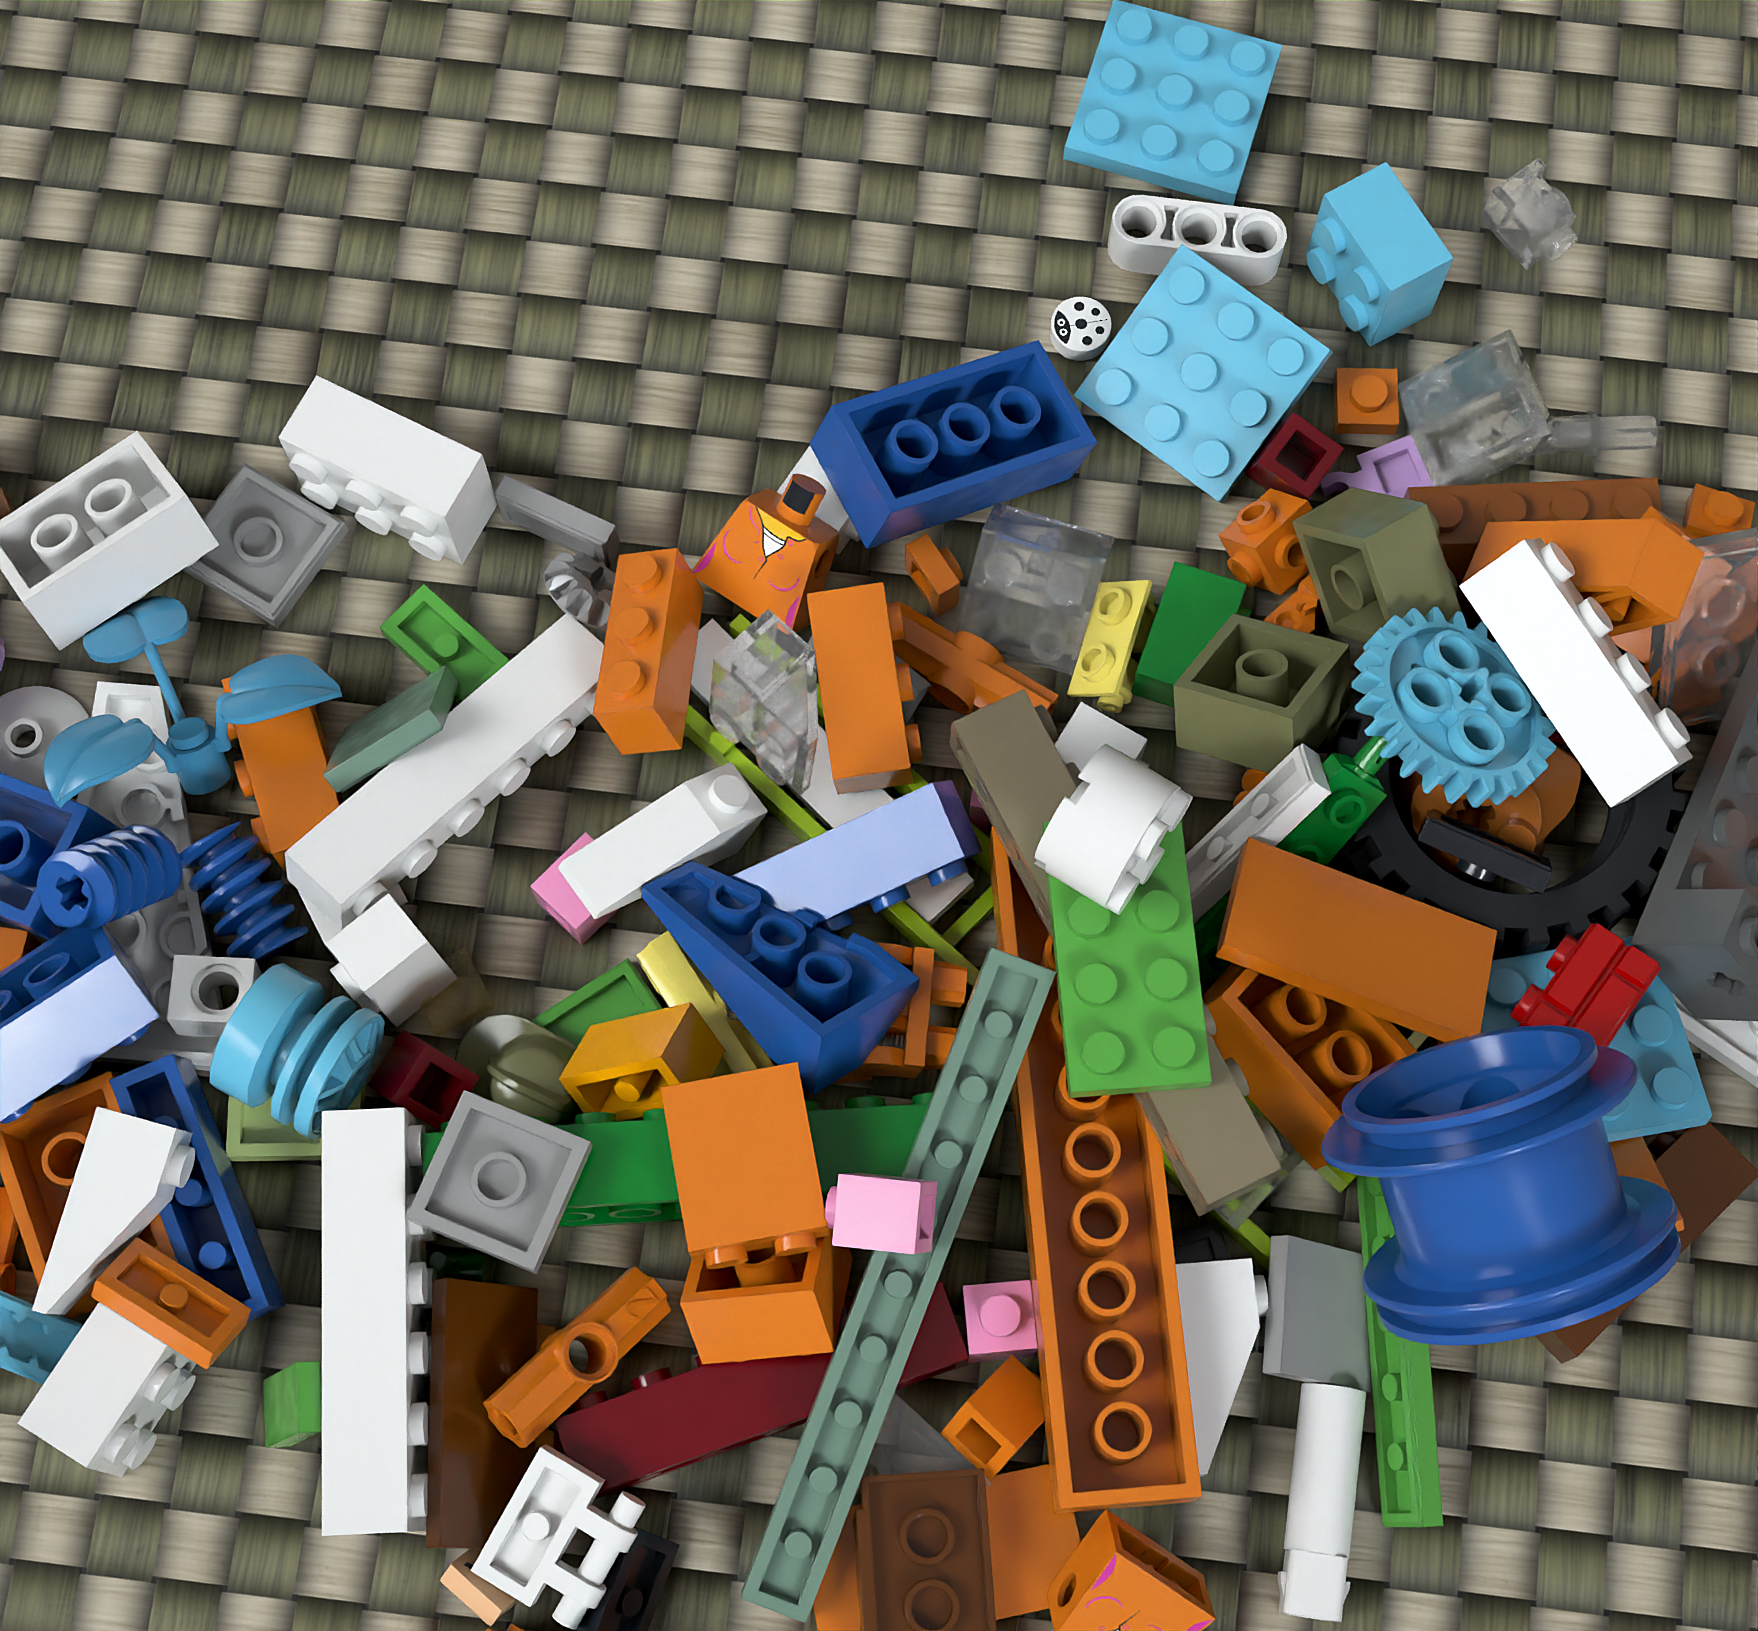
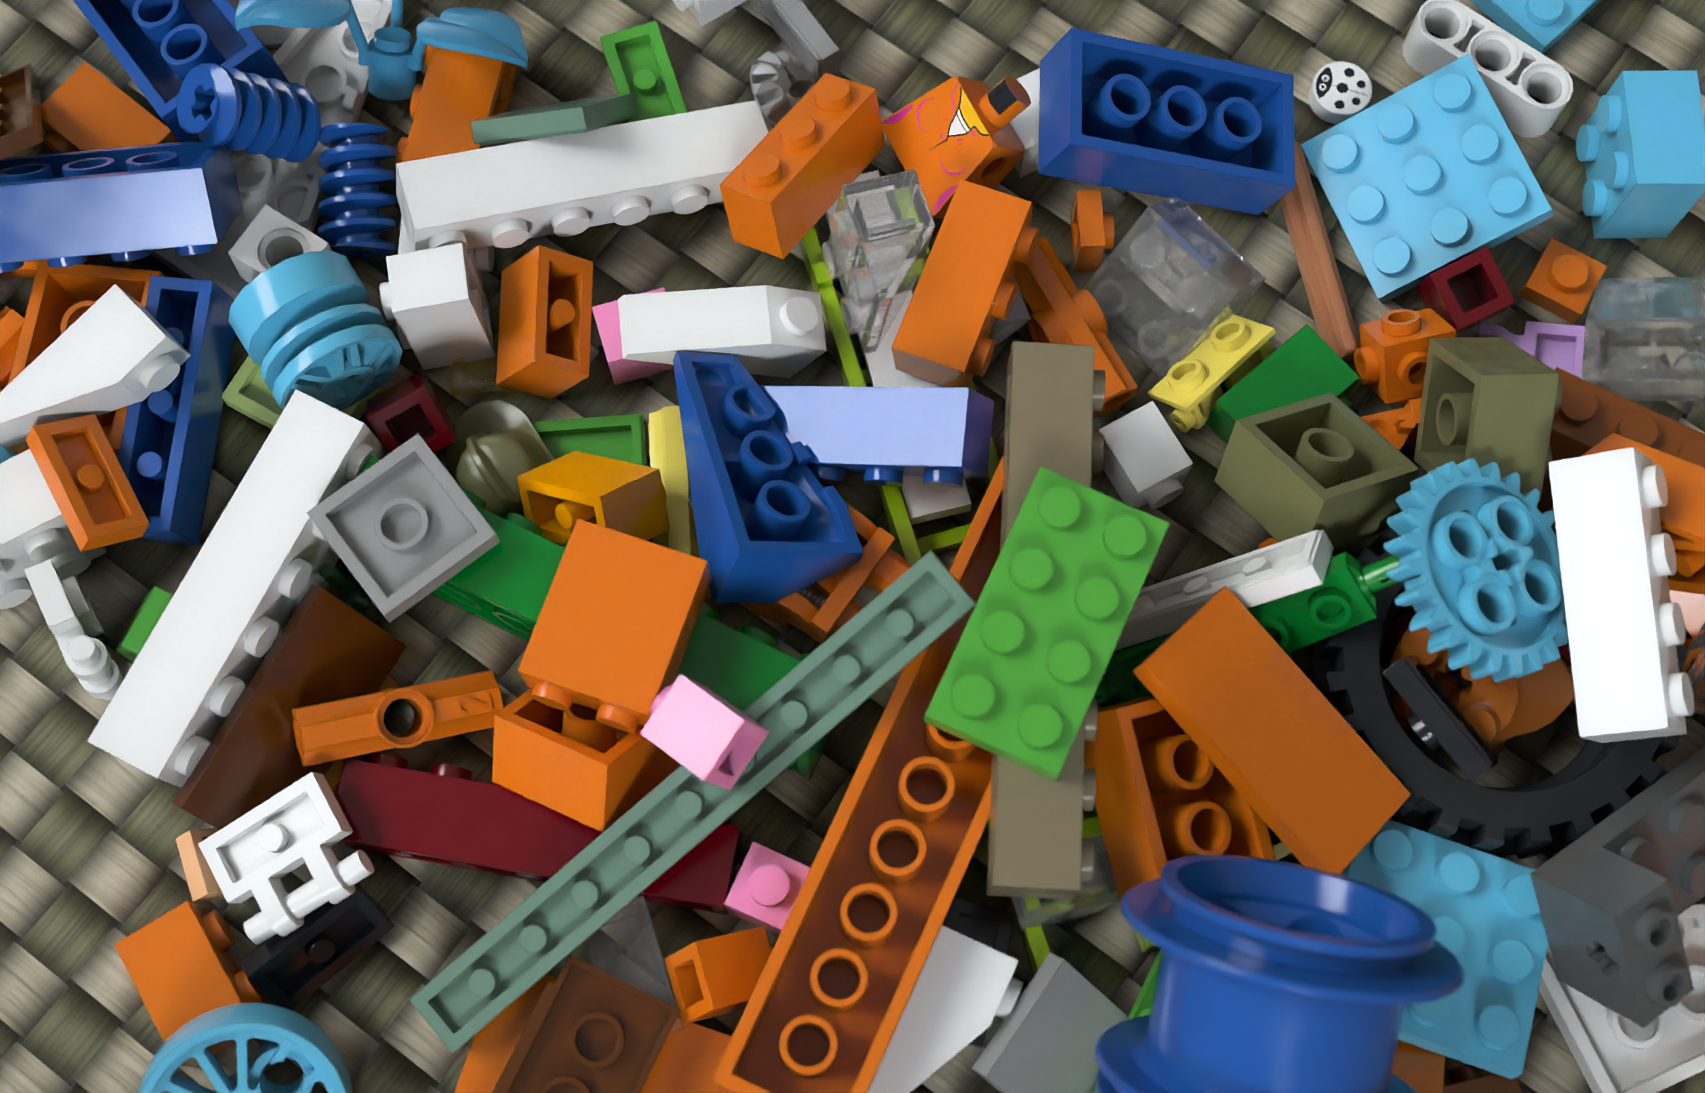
camera: 30 degrees right, 0 degrees up
white brick [1034,744,1193,915] -> none
red brick [1510,923,1661,1047] -> none
none -> white plate [24,559,123,700]
none -> orange brick [496,245,593,399]
none -> nougat axle [1279,140,1361,363]

